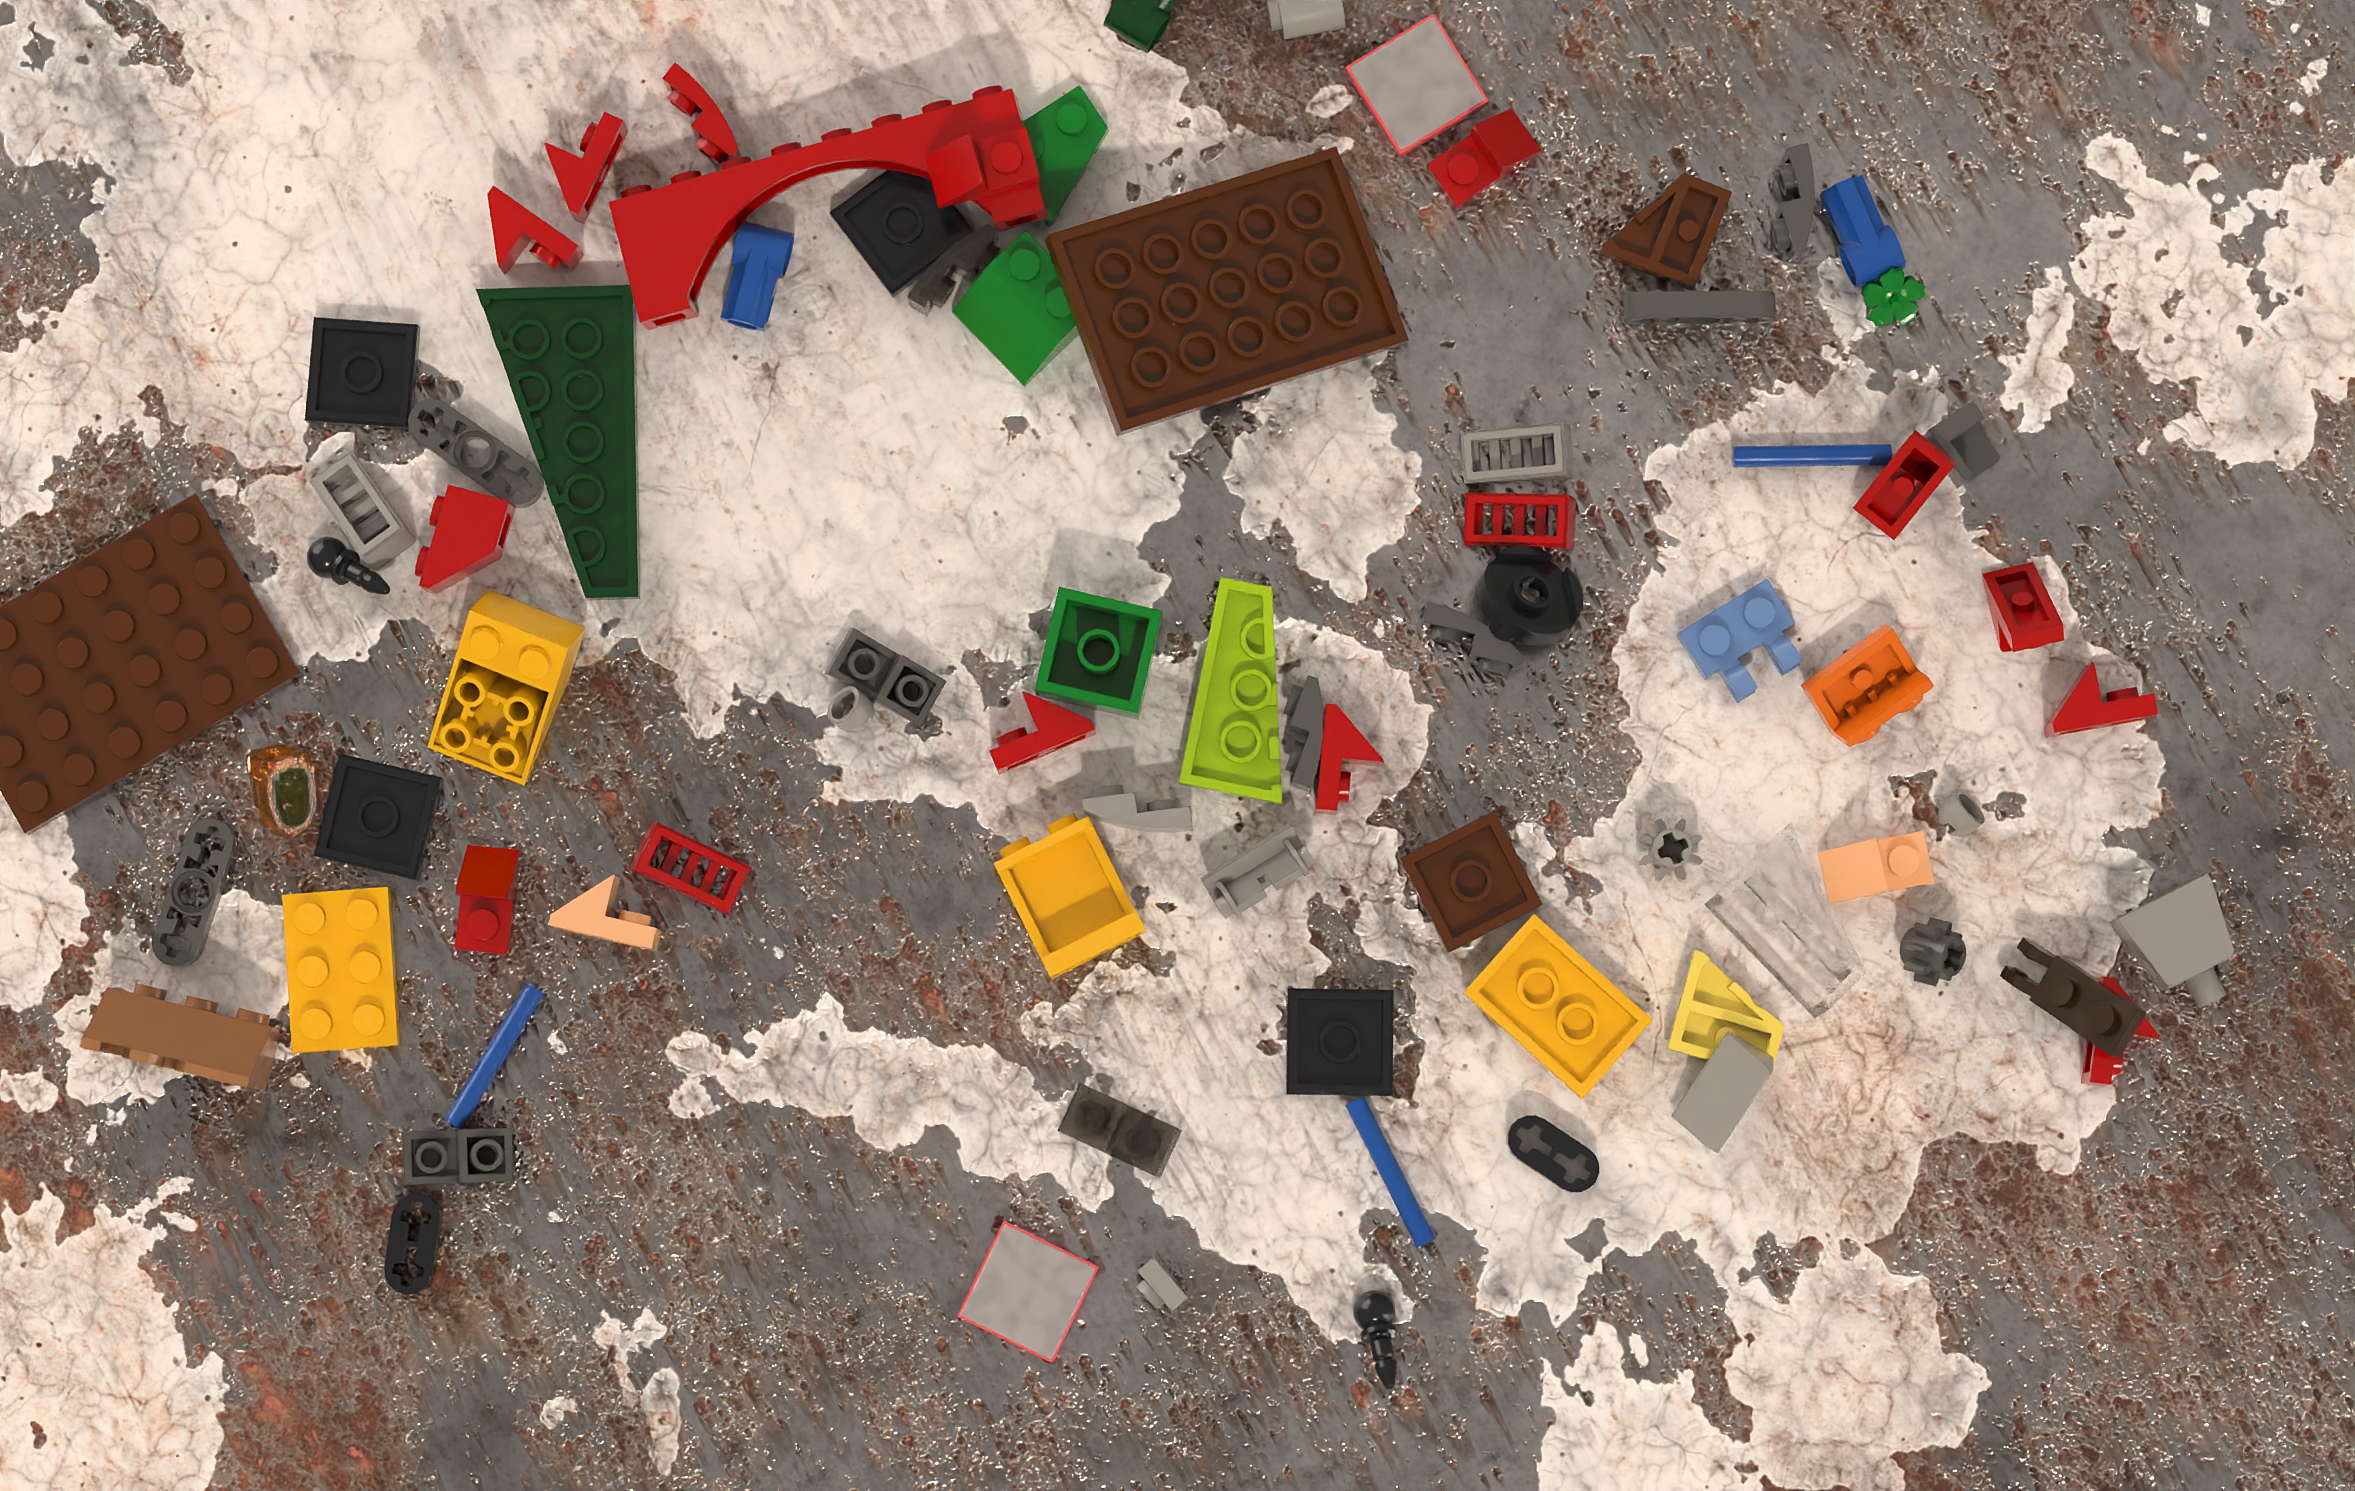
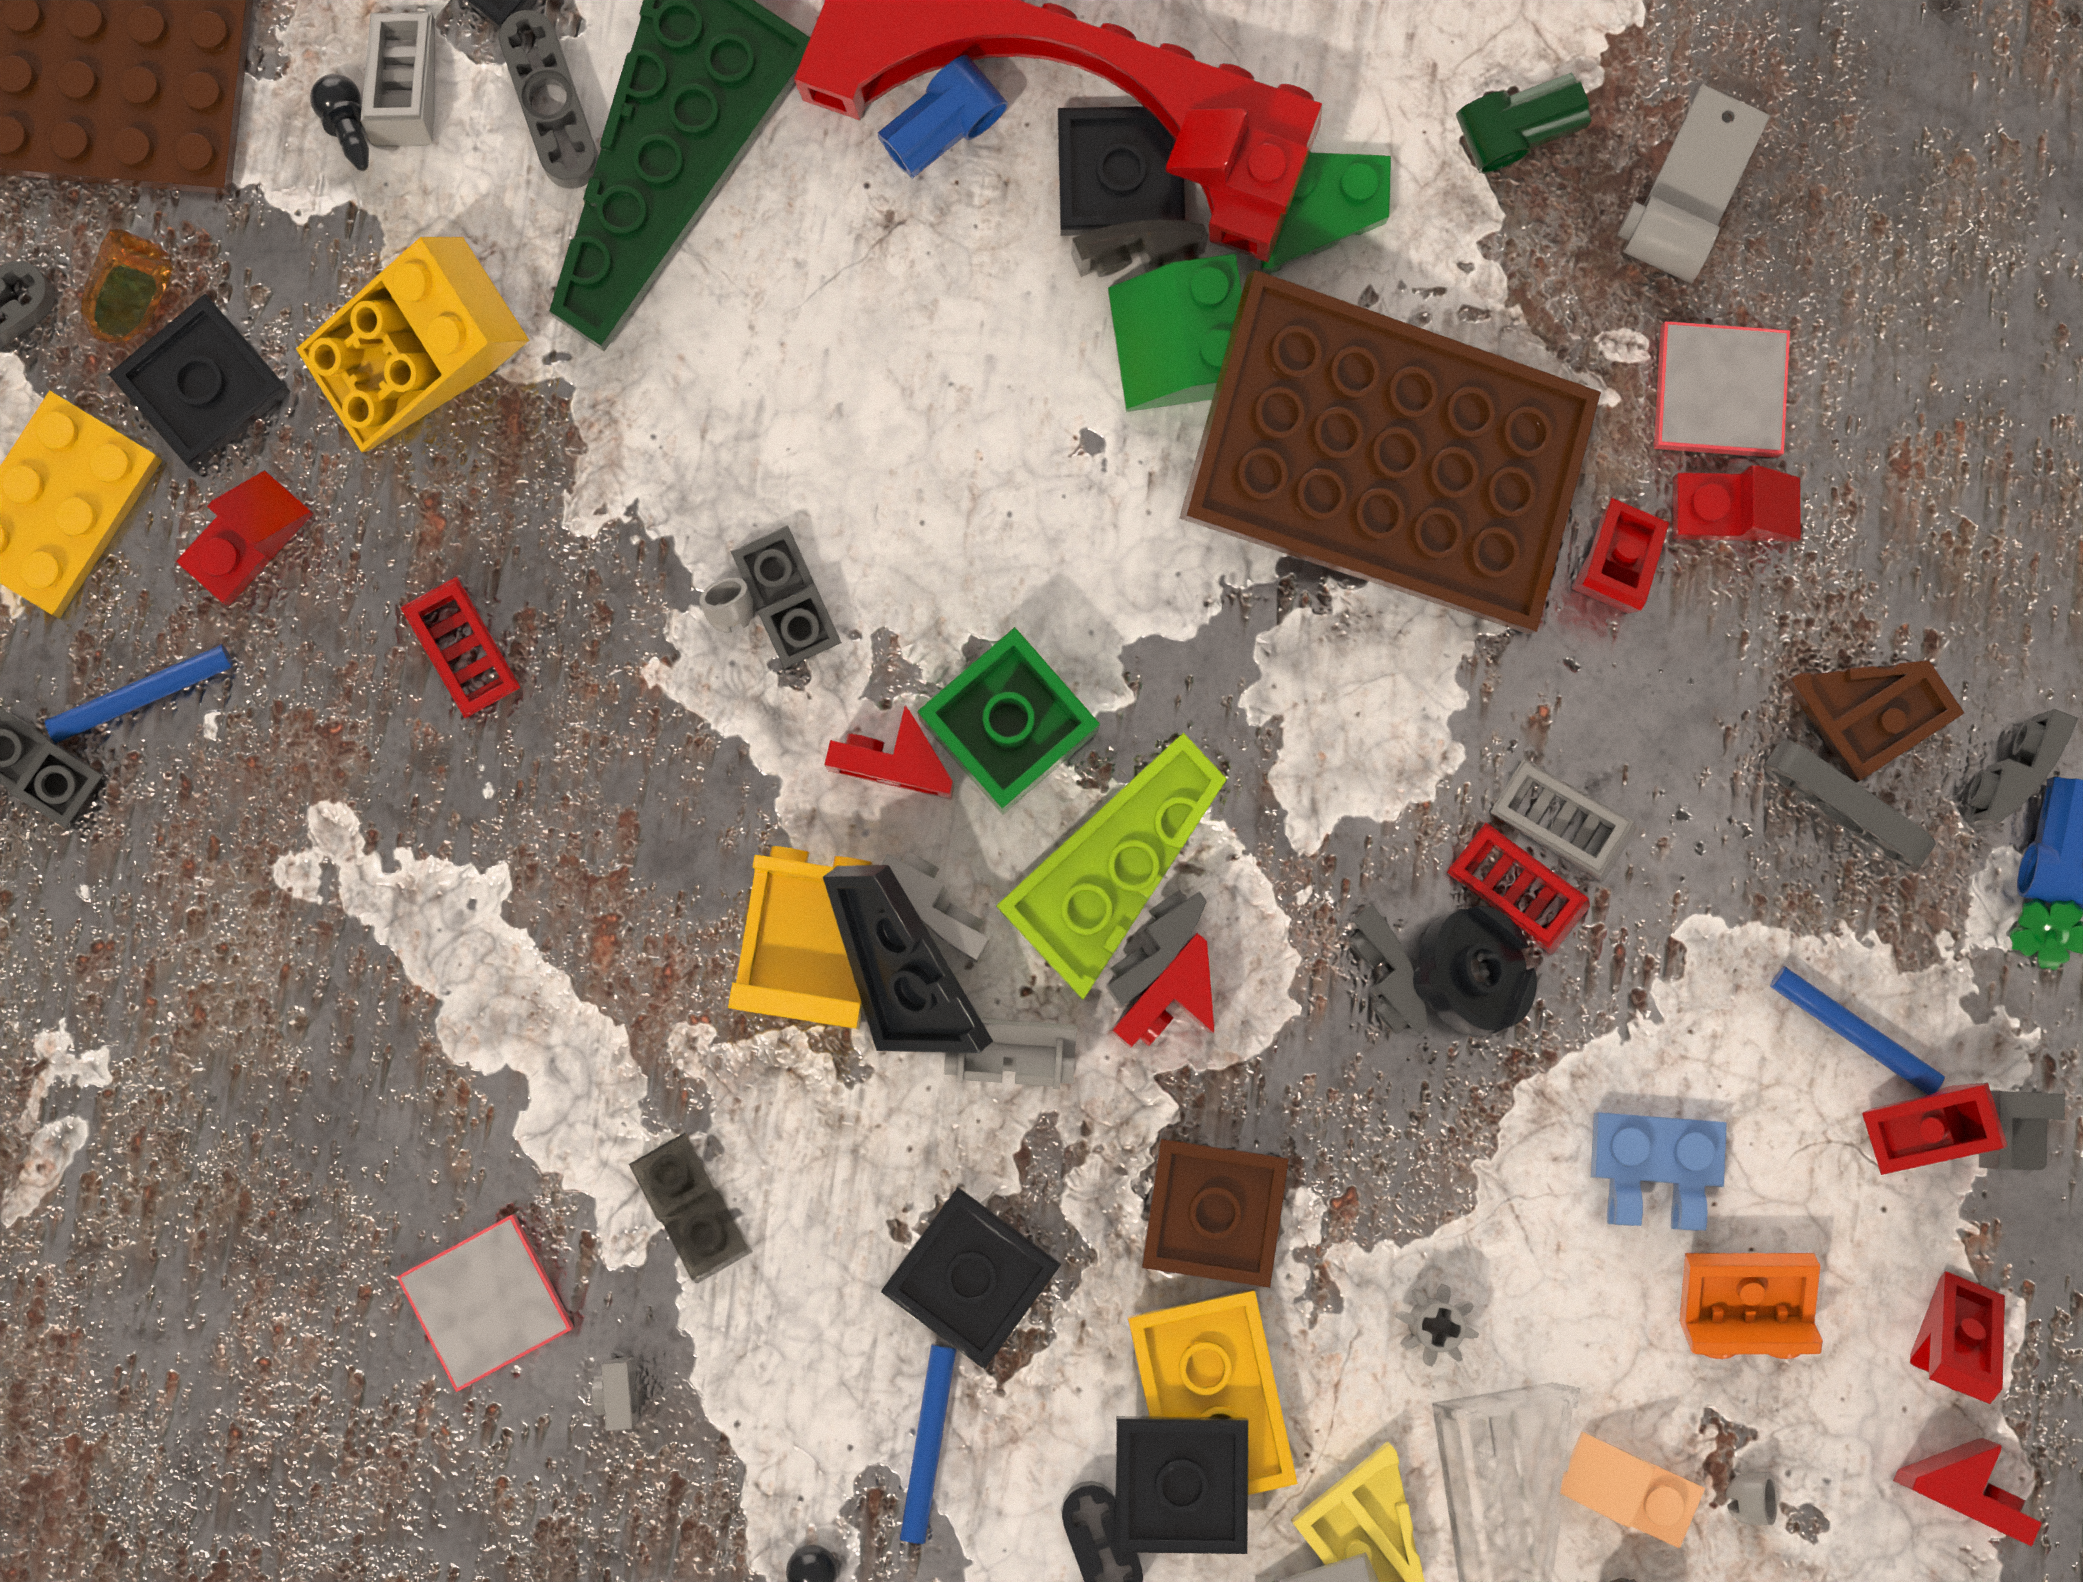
camera: 30 degrees right, 0 degrees up
red slope [415,484,516,594] -> none
light nougat slope [548,875,662,952] -> none
none -> black wing [823,865,993,1053]
none -> black tile [1115,1416,1248,1554]
none -> red slope [1571,498,1669,613]

